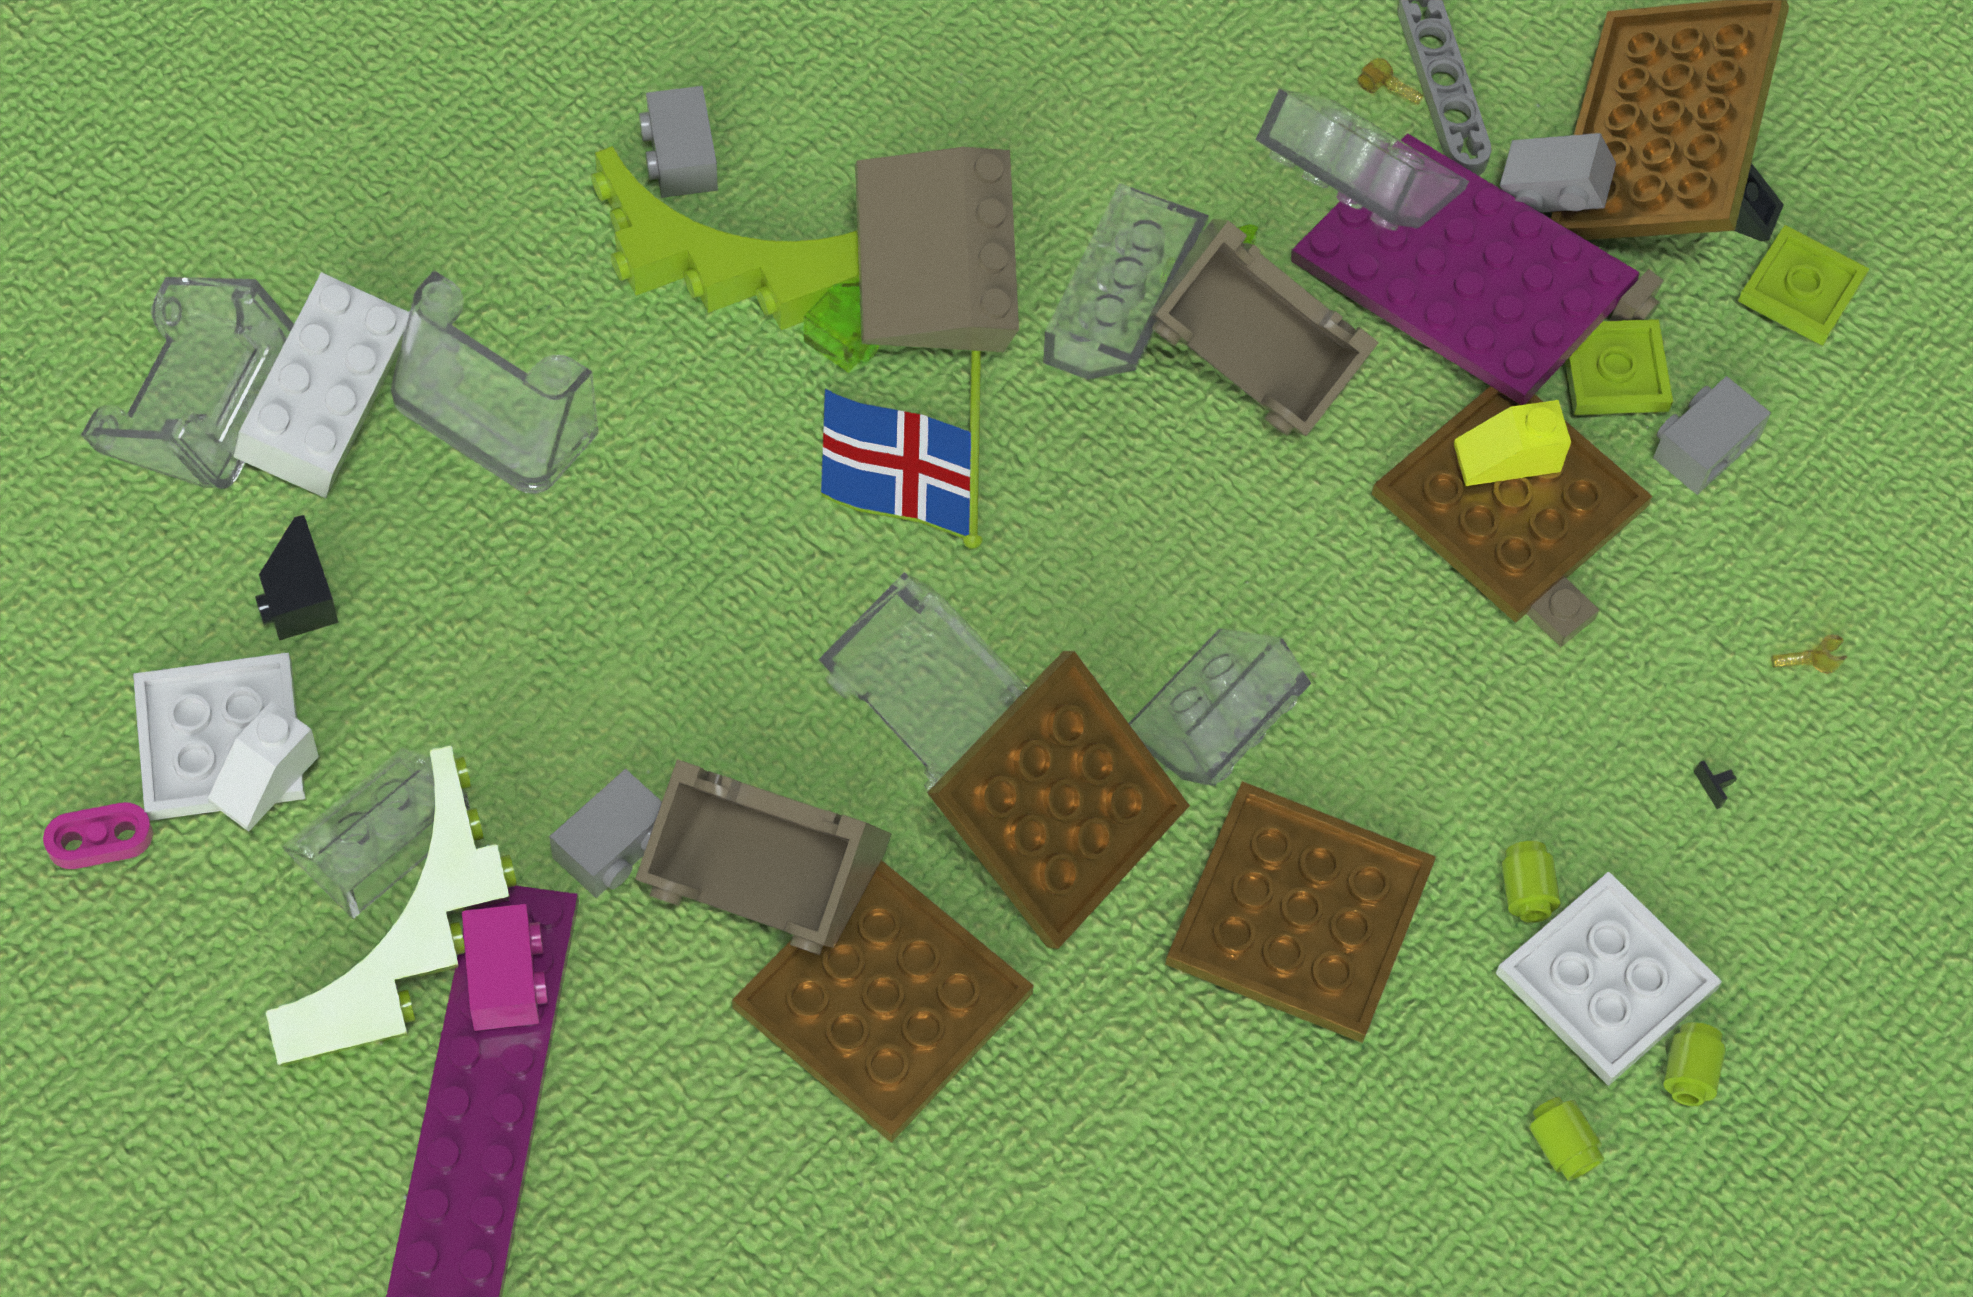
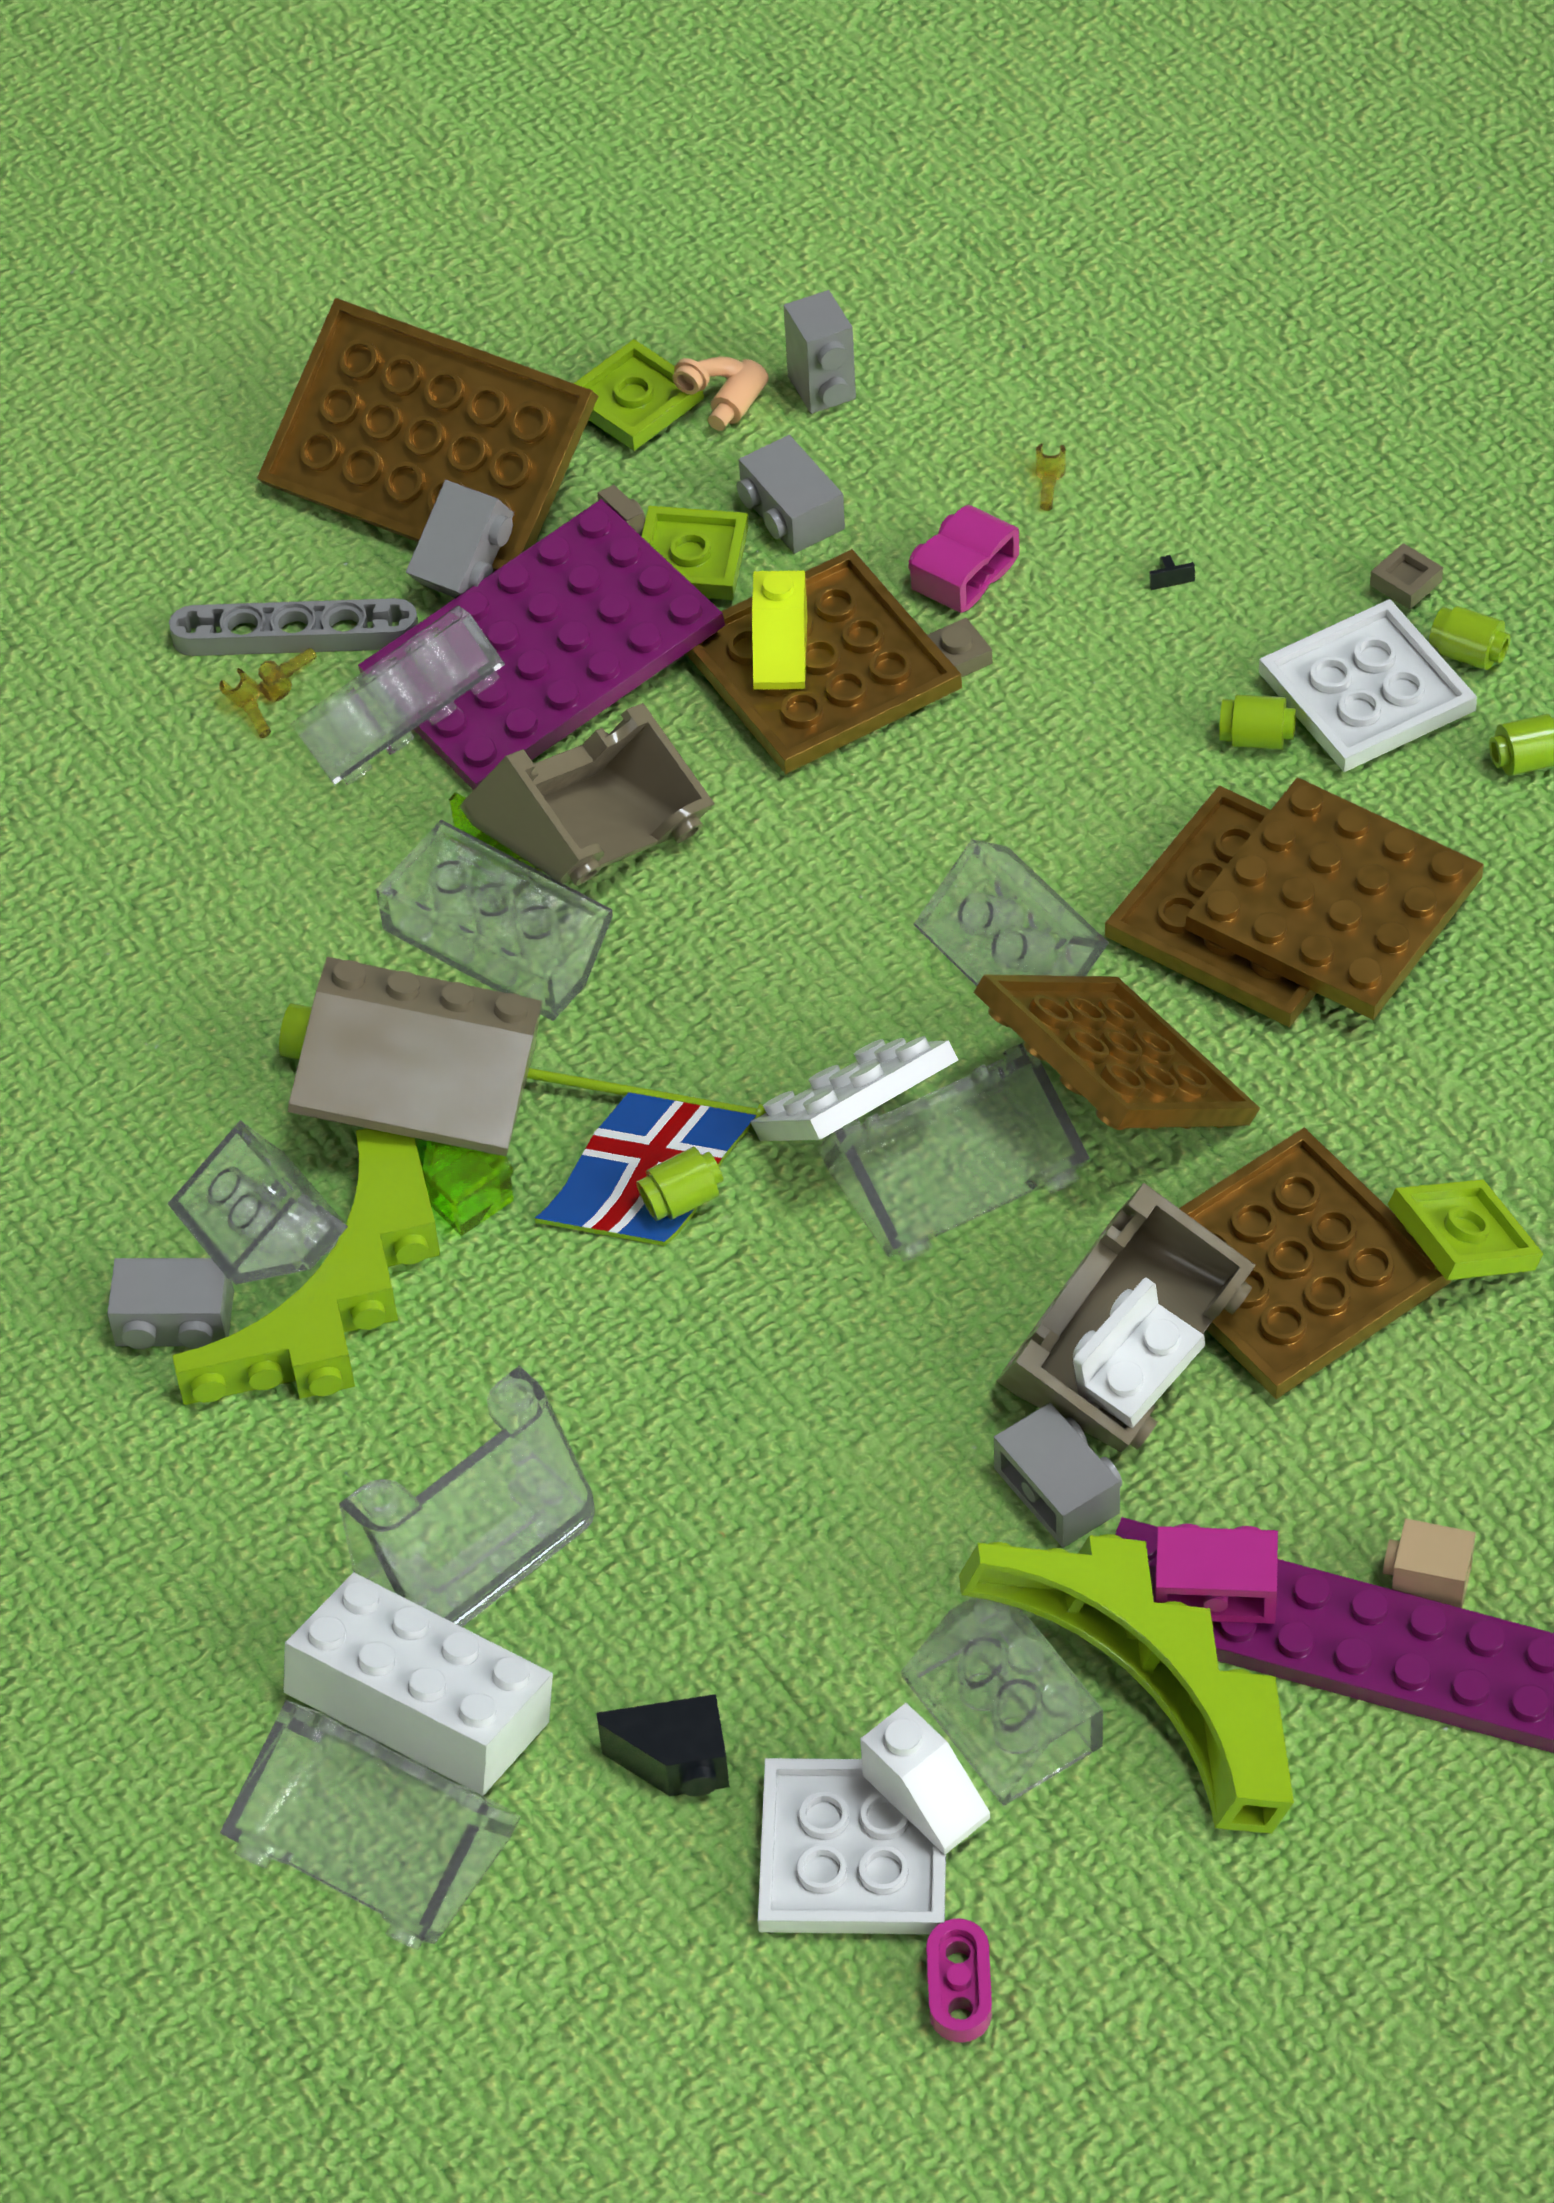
camera: 70 degrees left, 10 degrees down
none -> clear slope [167,1120,348,1285]
none -> clear yellow hand [219,668,271,738]
none -> lime brick [636,1146,724,1221]
none -> light nougat plant [673,356,769,431]
none -> white plate [751,1036,958,1141]
none -> light grey brick [783,290,856,414]
none -> dark pink brick [908,505,1019,613]
none -> white bracket [1073,1277,1205,1428]
none -> pearl gold plate [1185,777,1484,1020]
none -> dark tan plate [1370,543,1443,610]
none -> tan brick [1383,1518,1476,1608]
none -> lime plate [1387,1179,1544,1280]

